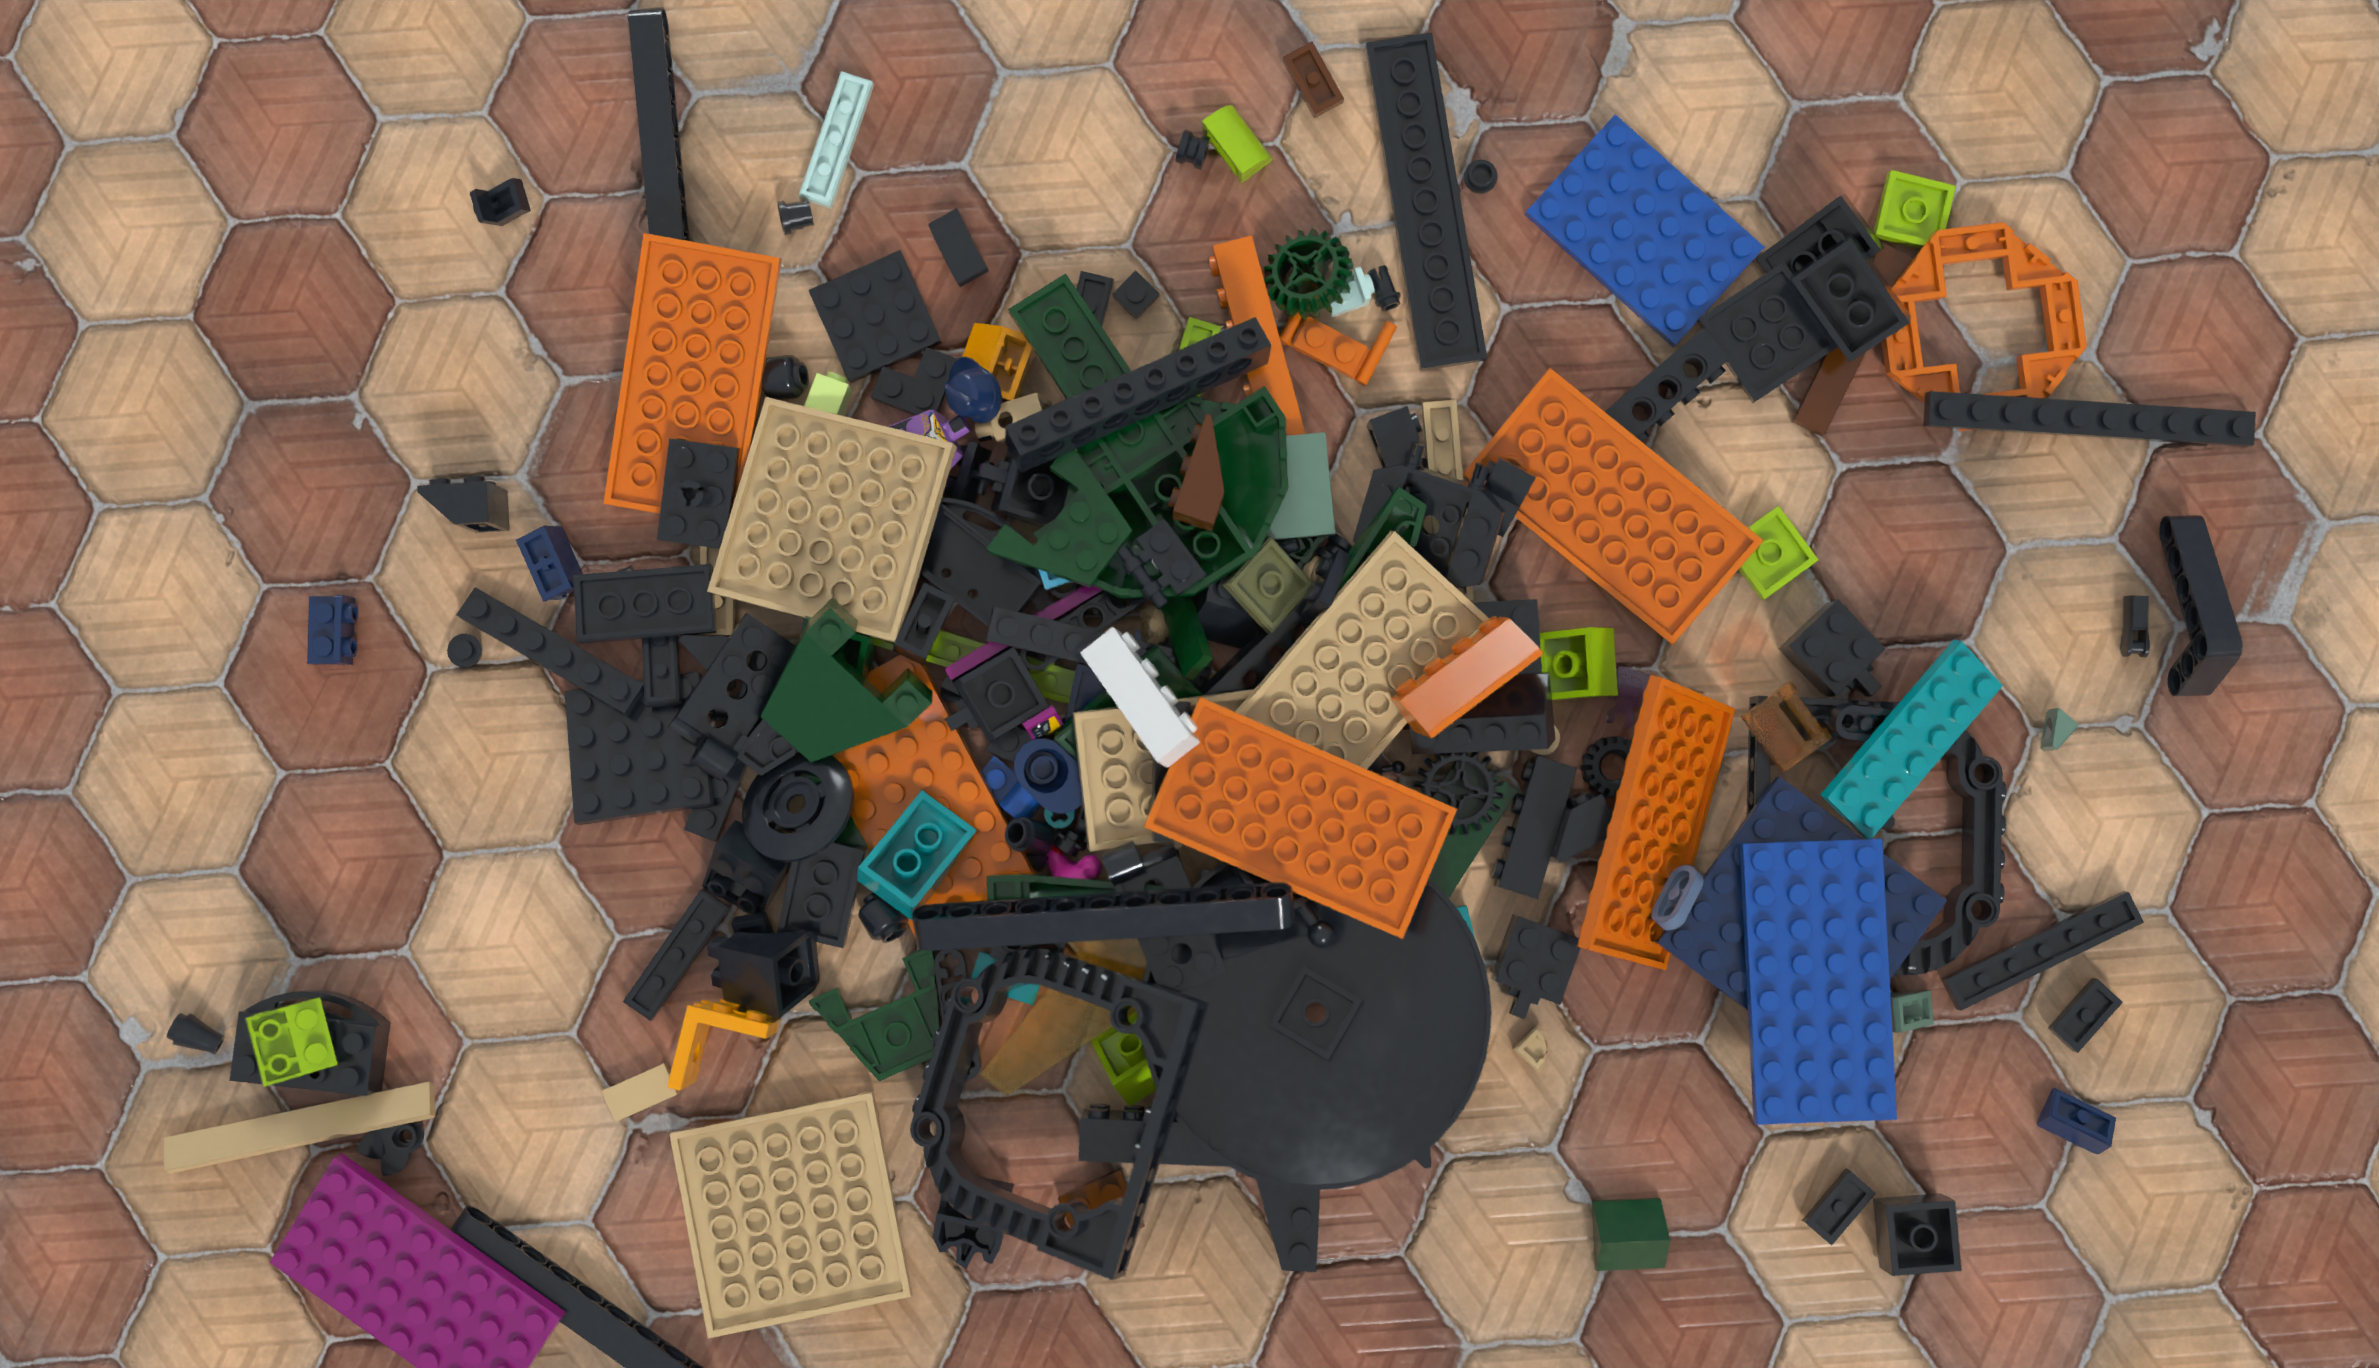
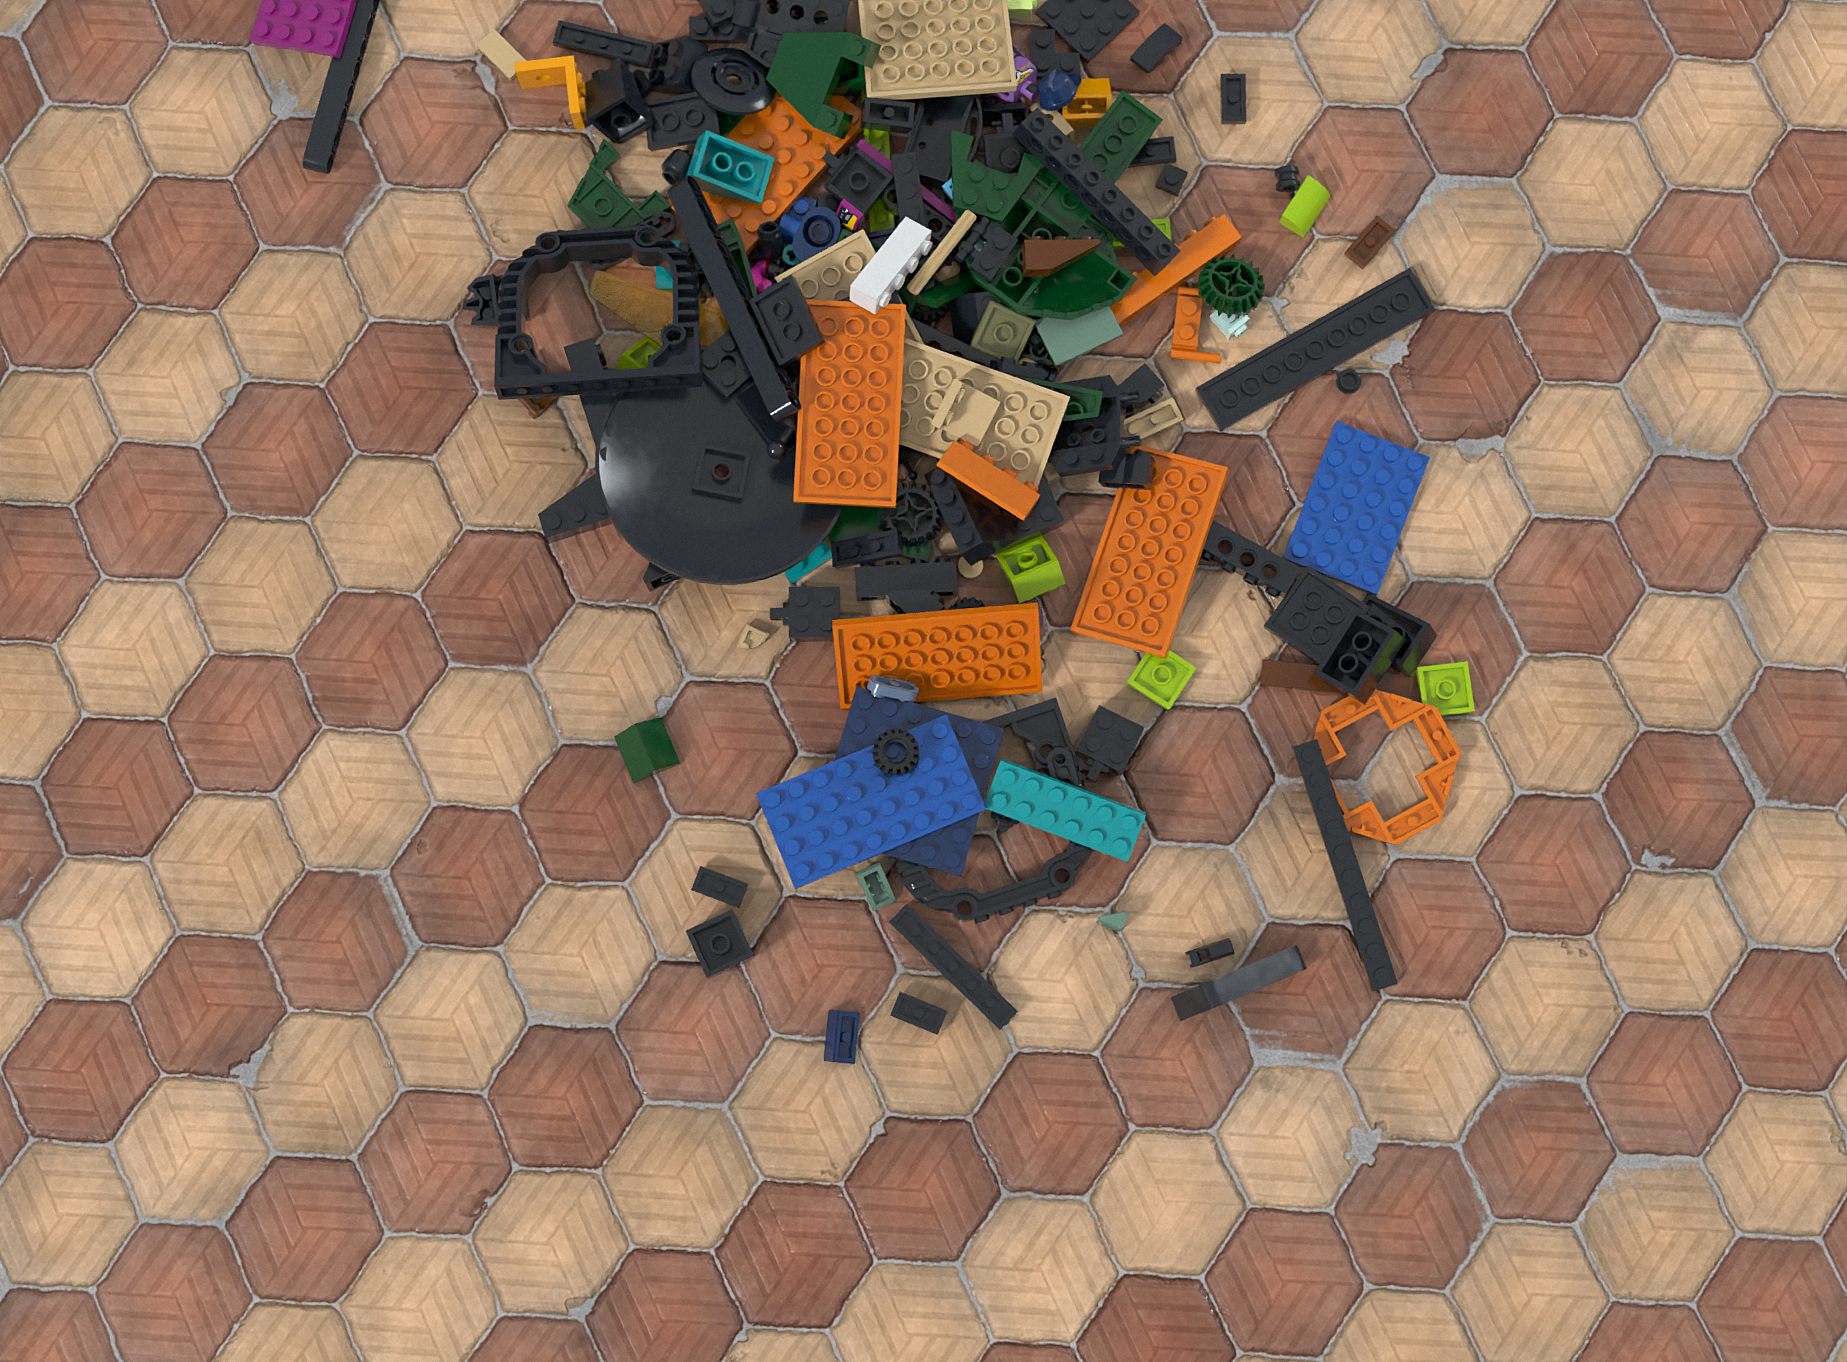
camera: 70 degrees right, 5 degrees down
tan plate [669,1091,913,1339] -> none
black pin [1367,265,1401,311] -> none
clear orange plate [1741,681,1832,772] -> none
none -> black plate [749,275,825,368]
none -> black plate [831,529,904,569]
none -> black tyre [872,728,919,777]
none -> tan axle [907,210,977,295]
none -> tan bracket [931,378,1000,447]
none -> black plate [1220,74,1246,124]

